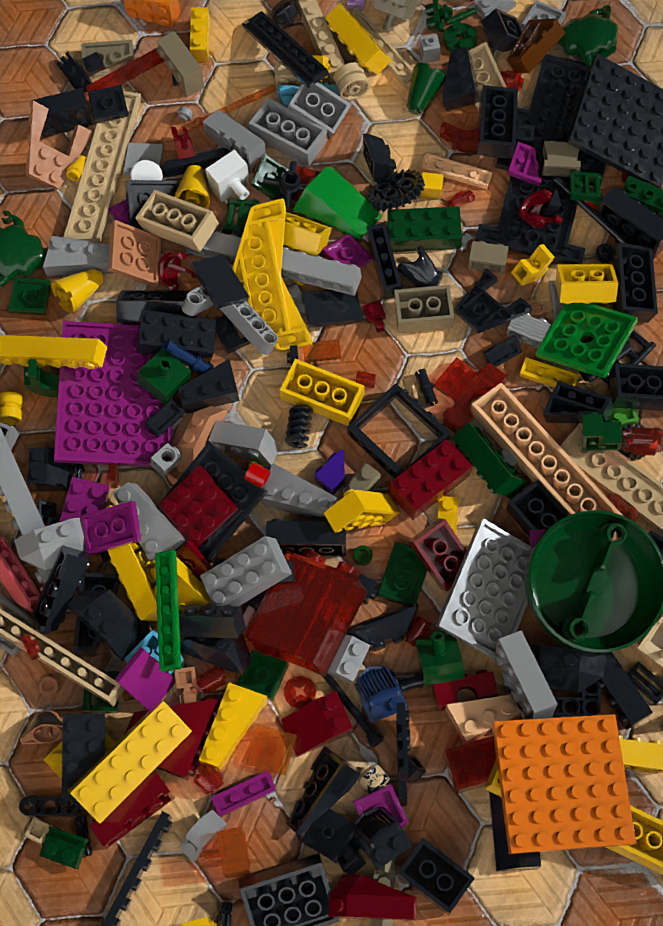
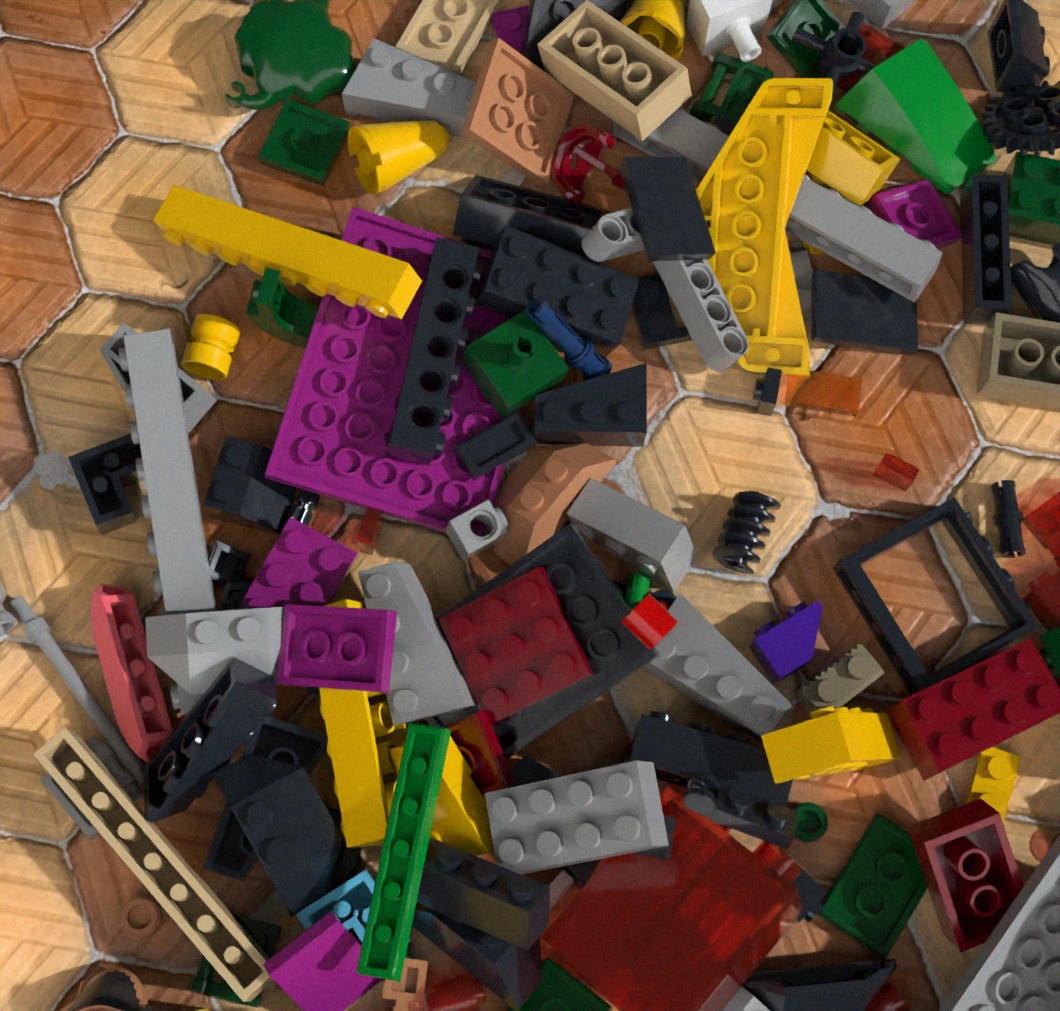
camera: 10 degrees right, 5 degrees up
clear red plate [21,634,41,661] -> none
yellow brick [279,359,364,426] -> none
dark red plate [363,300,386,333] -> none
none -> black brick [386,237,483,465]
none -> black hinge [683,771,797,849]

